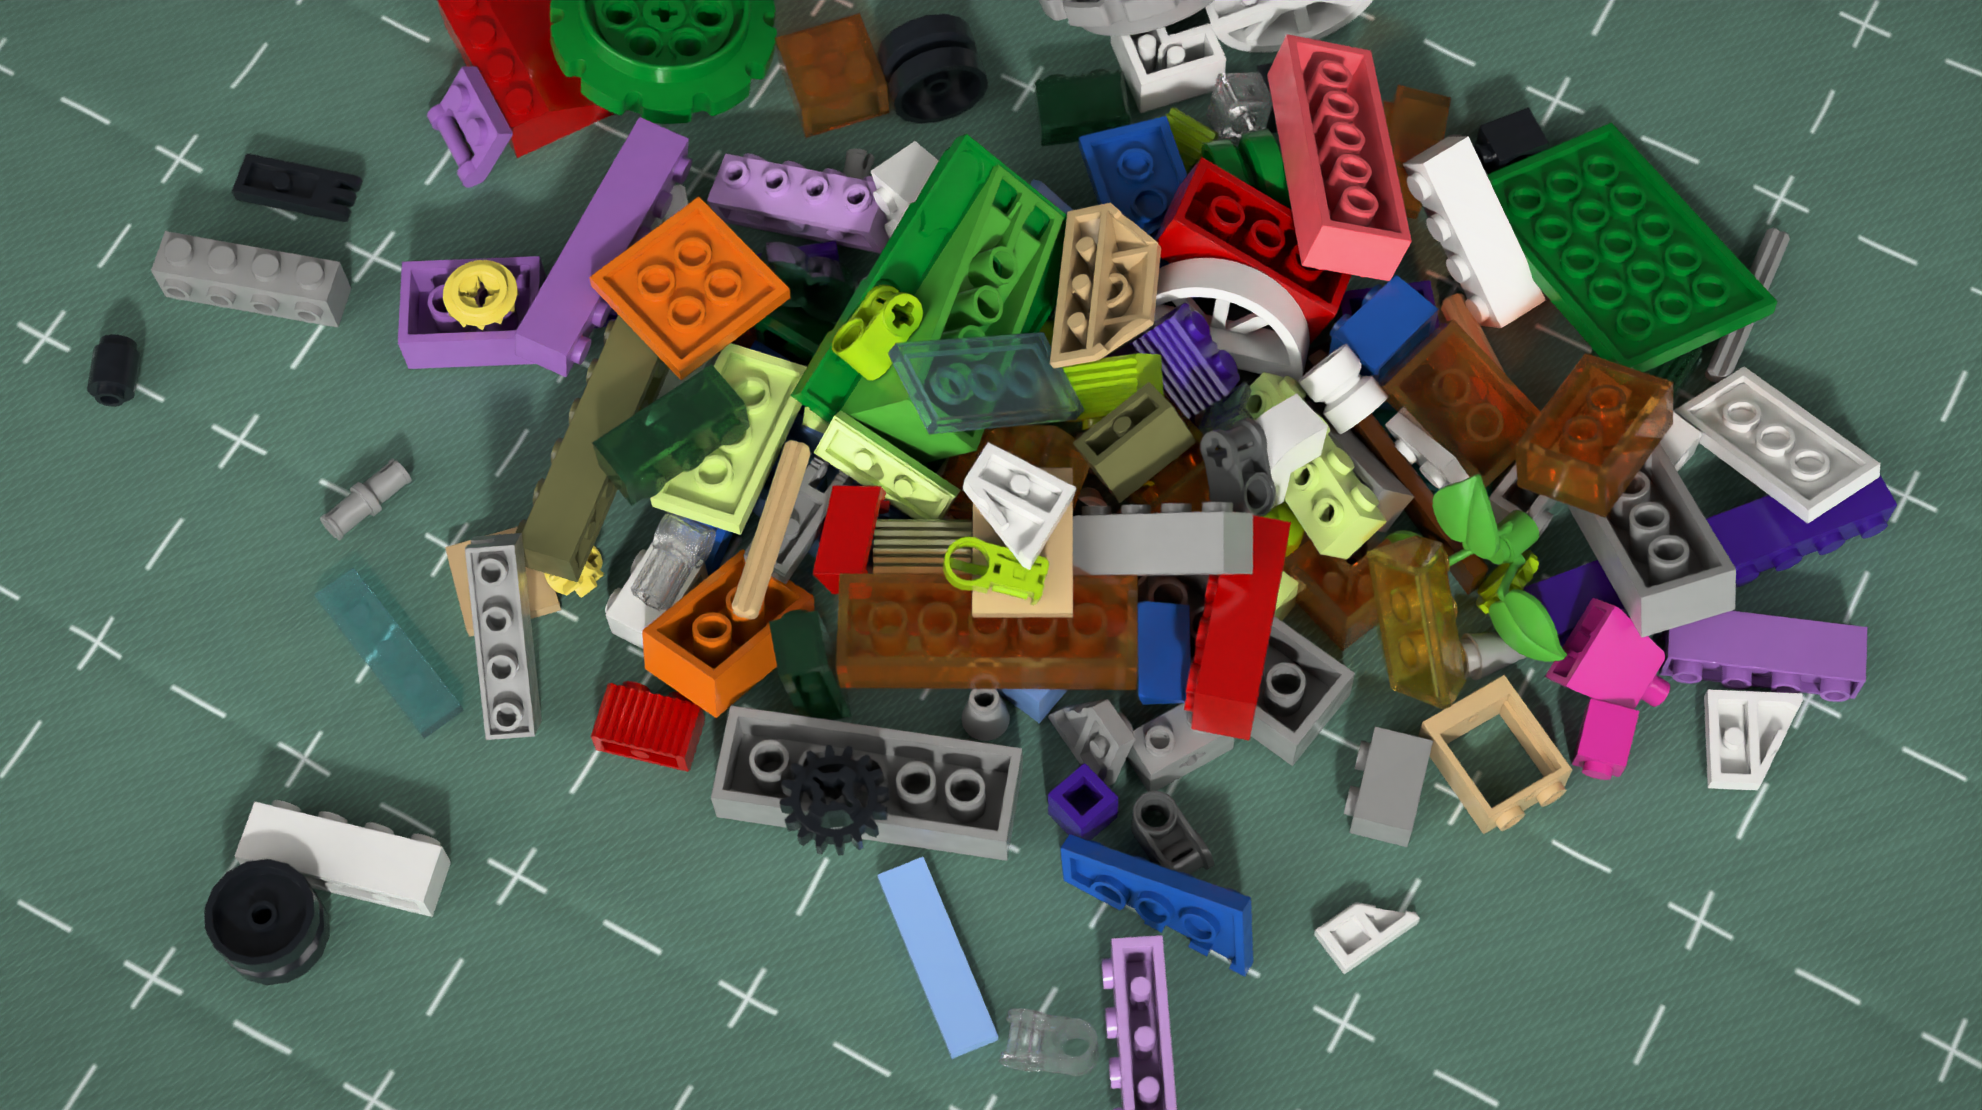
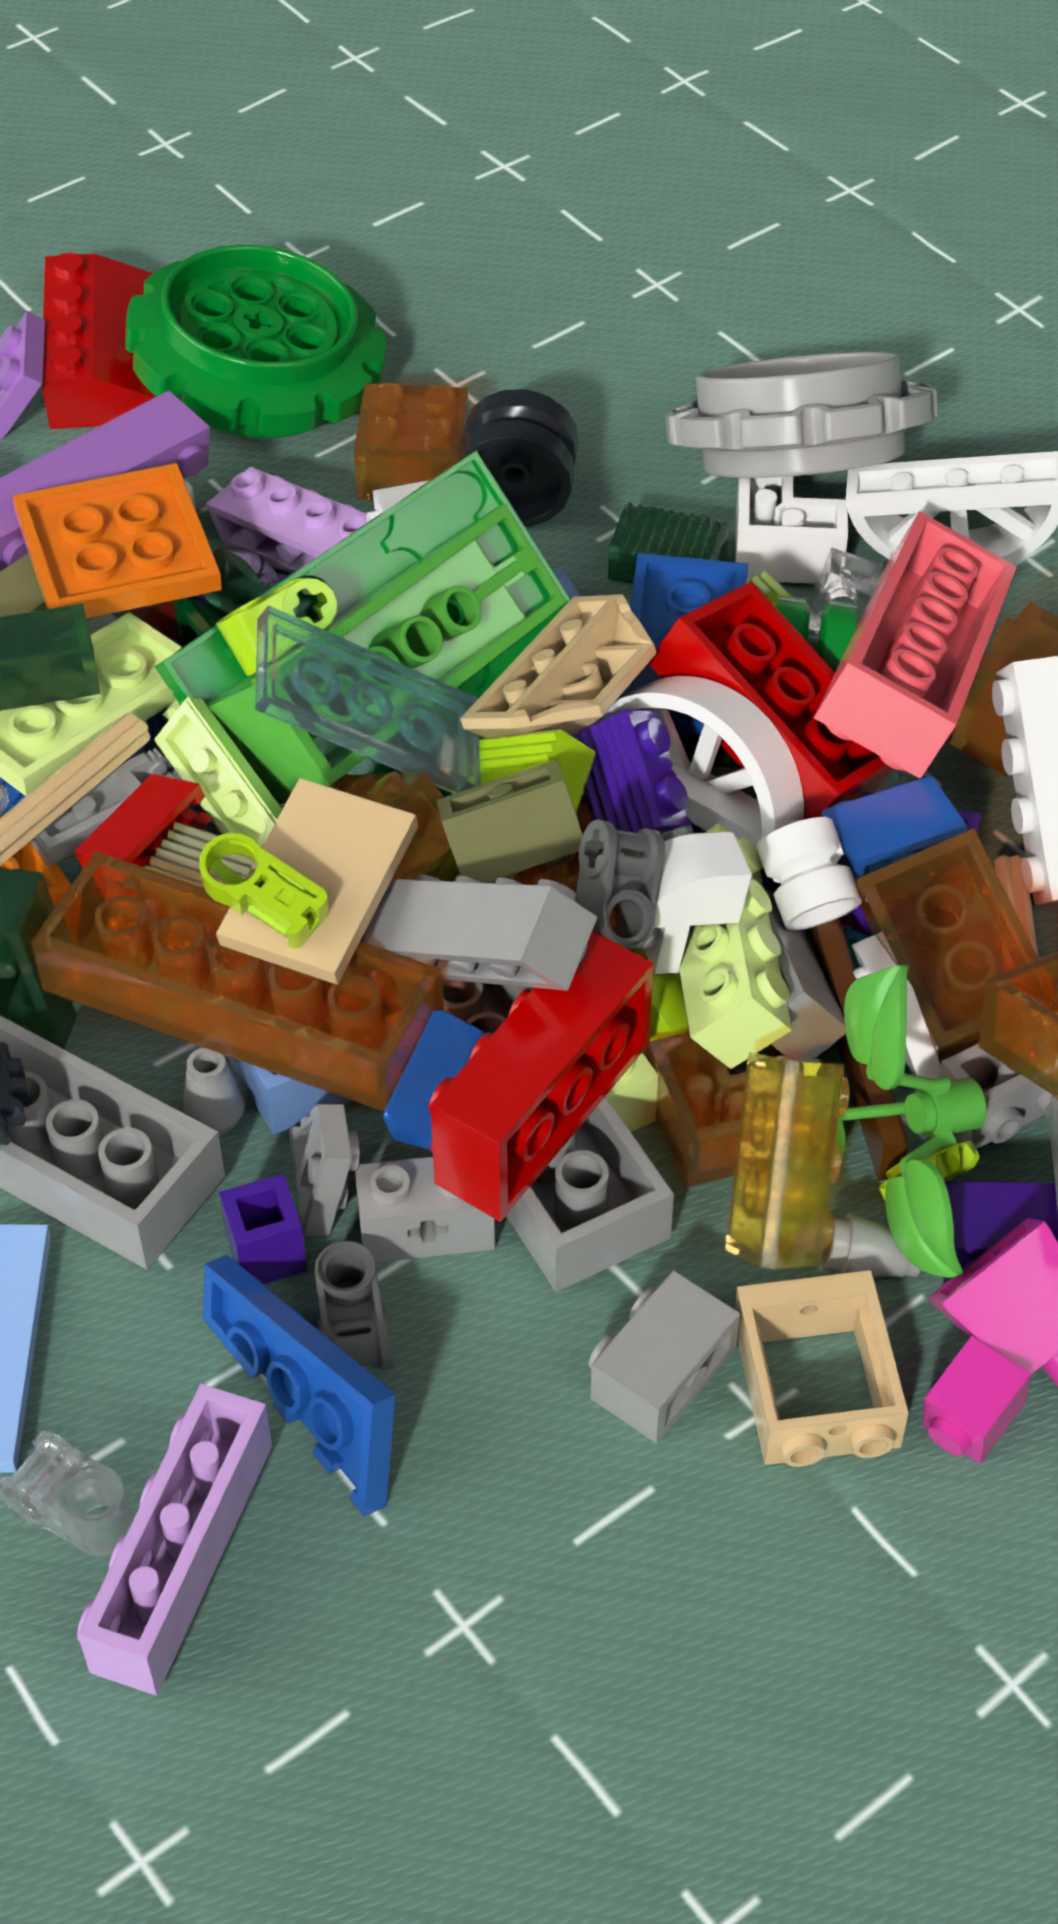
camera: 20 degrees right, 15 degrees down
white wing [963,442,1076,570] -> none
white tile [1314,902,1420,974] -> none

